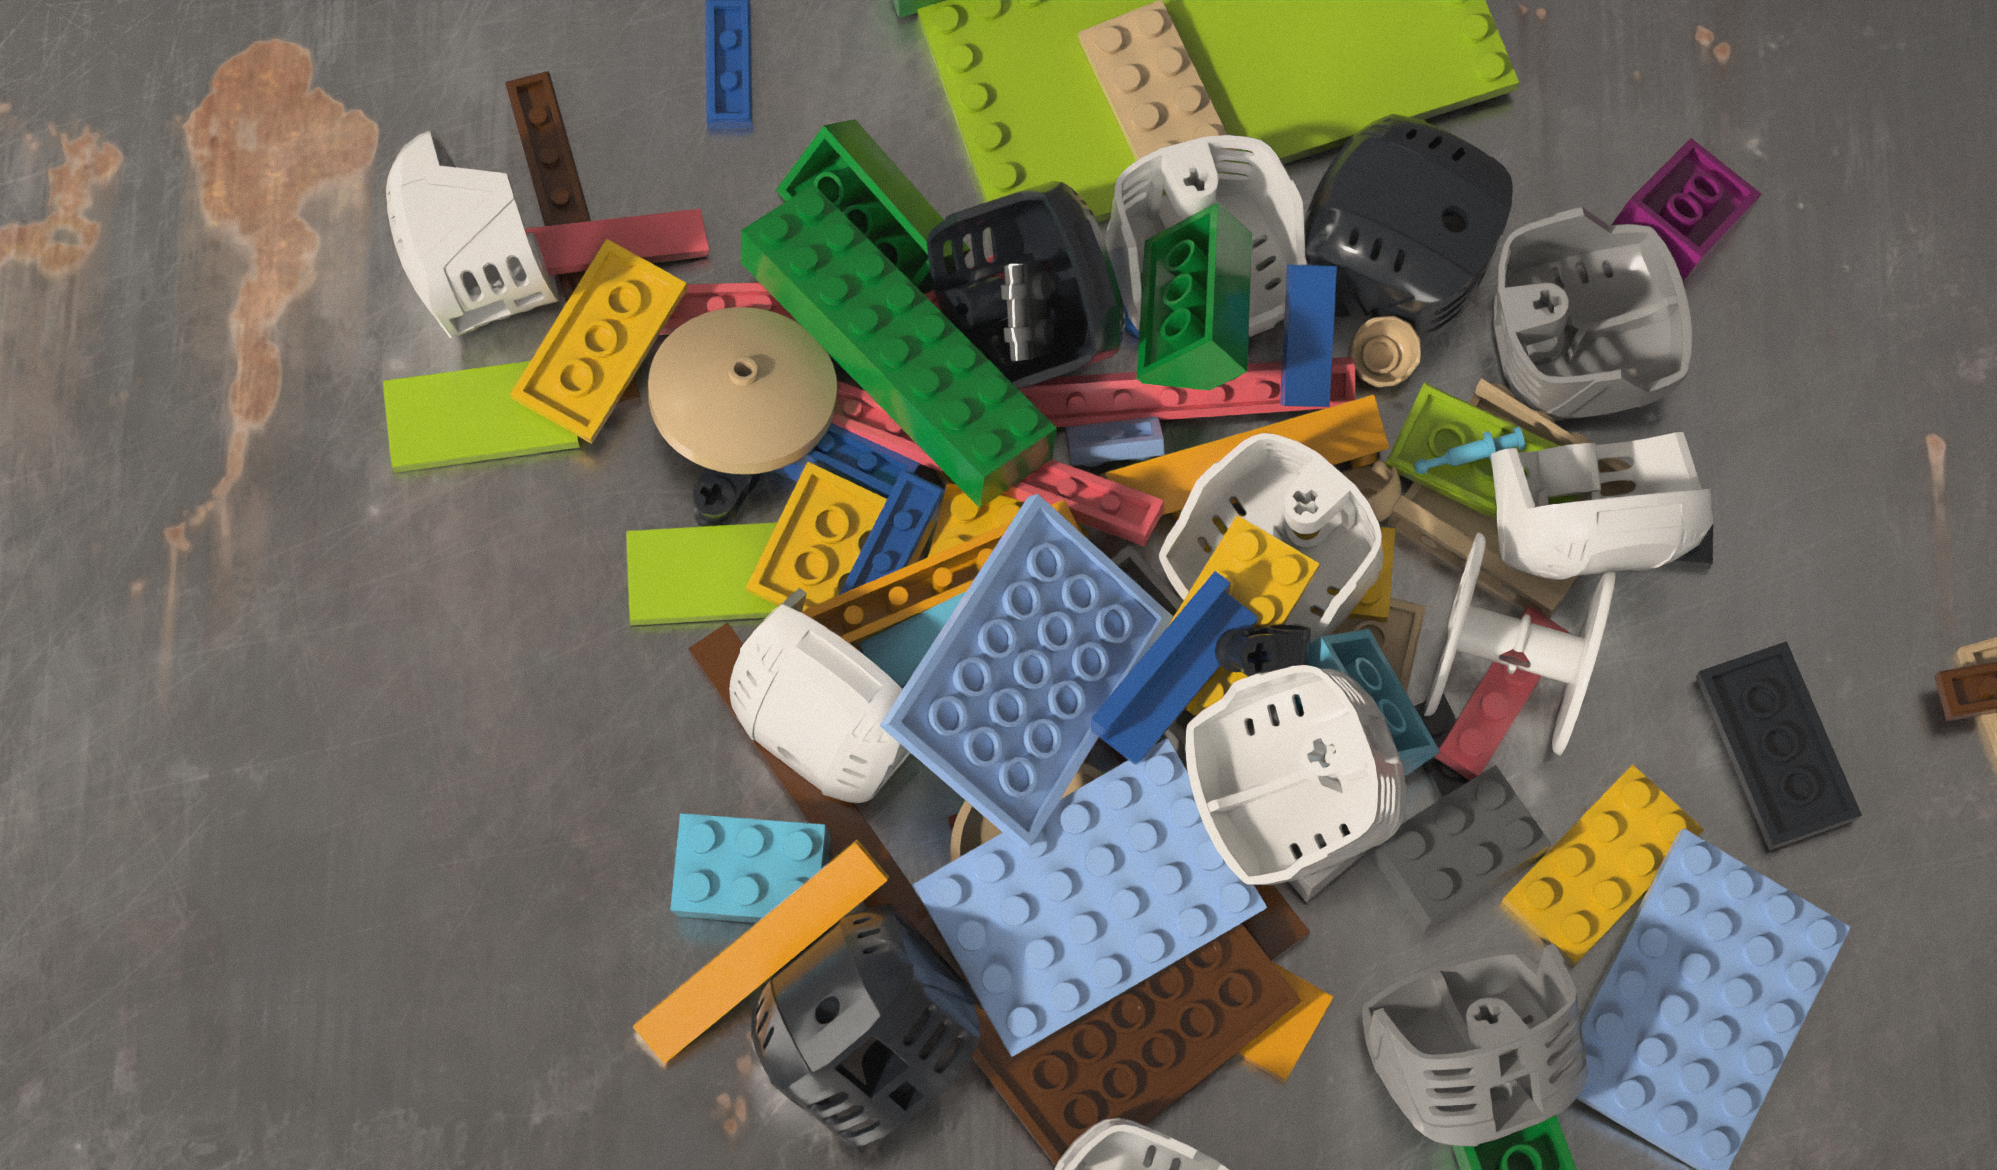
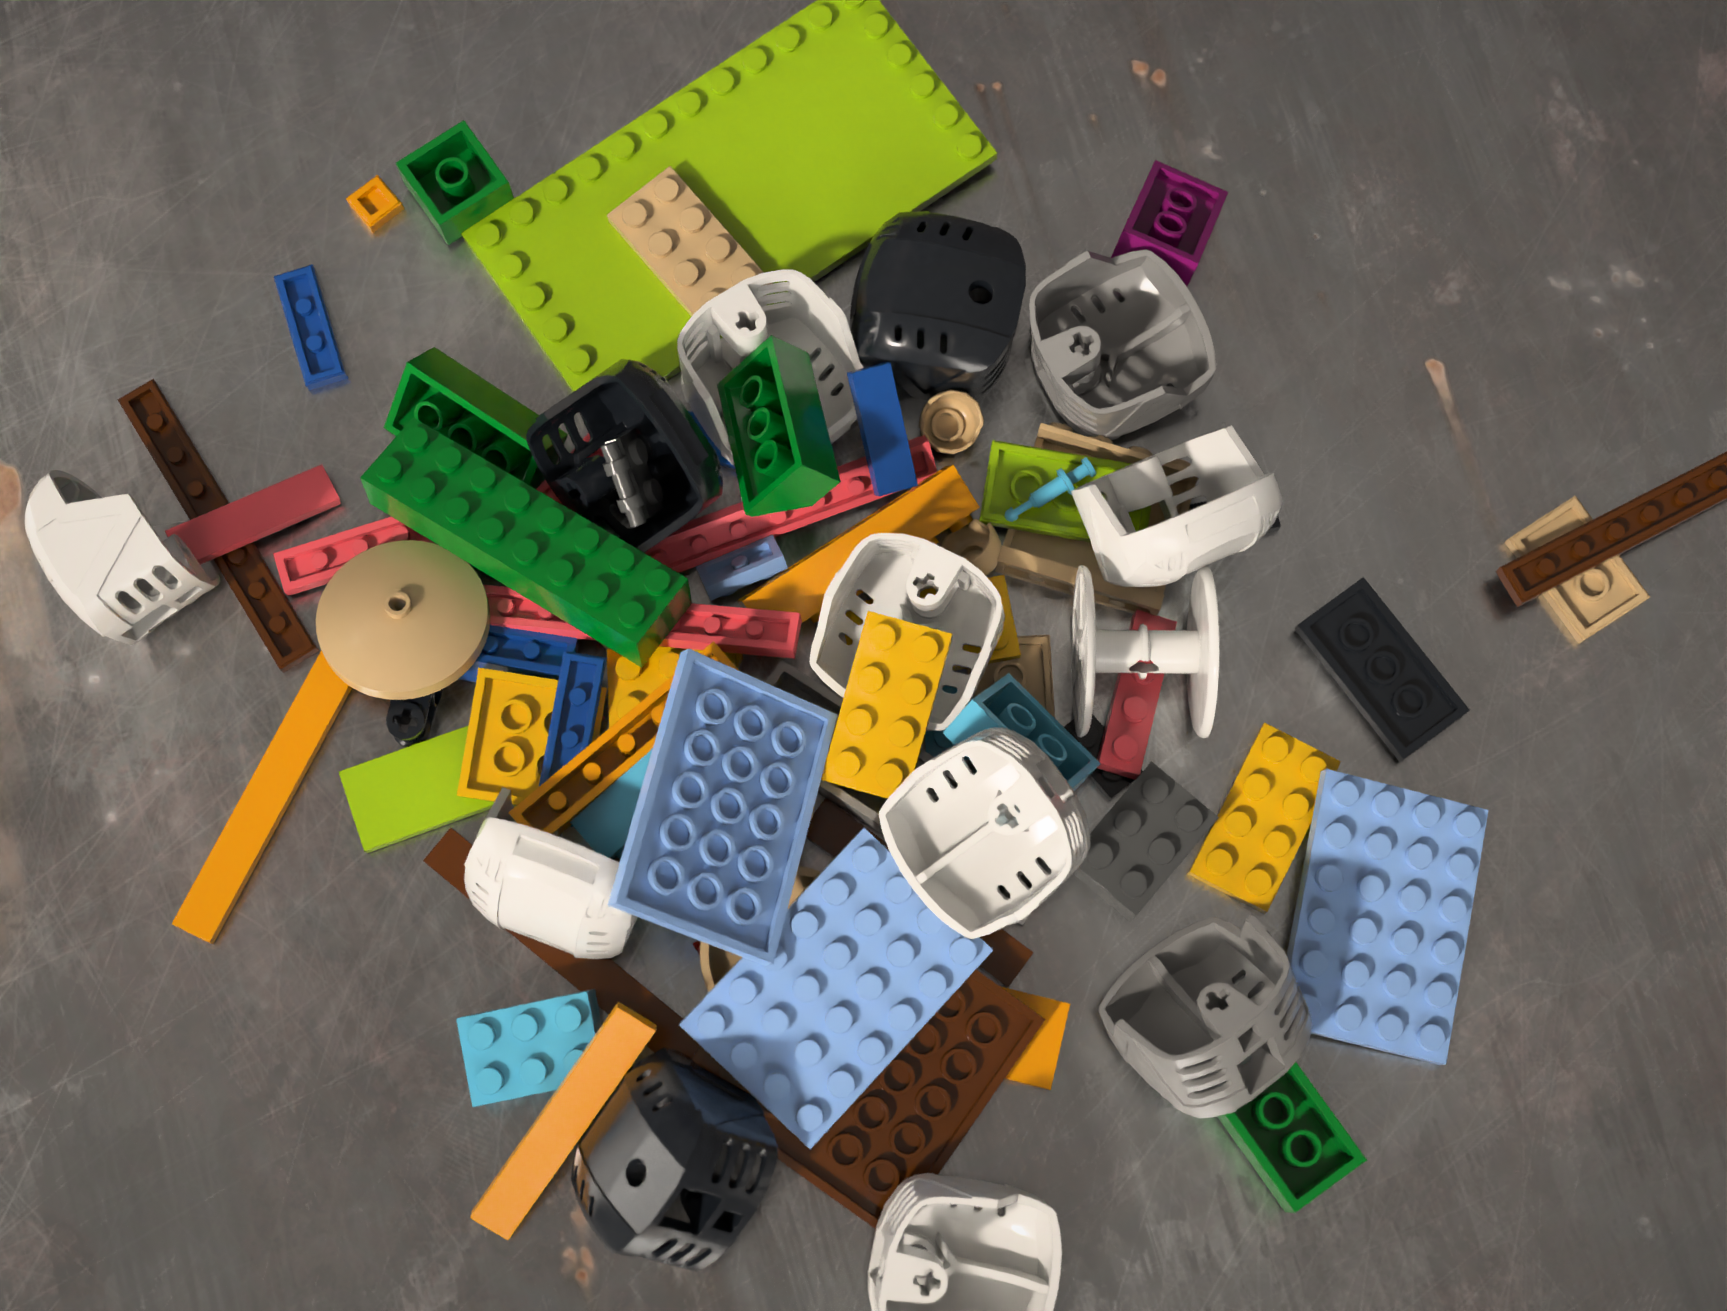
camera: 15 degrees left, 5 degrees up
lime tile [383,361,580,473] -> none
yellow plate [510,239,688,444] -> none
blue panel [1091,571,1257,765] -> none
black piece [1215,624,1311,677] -> none
none -> light orange tile [172,650,352,944]

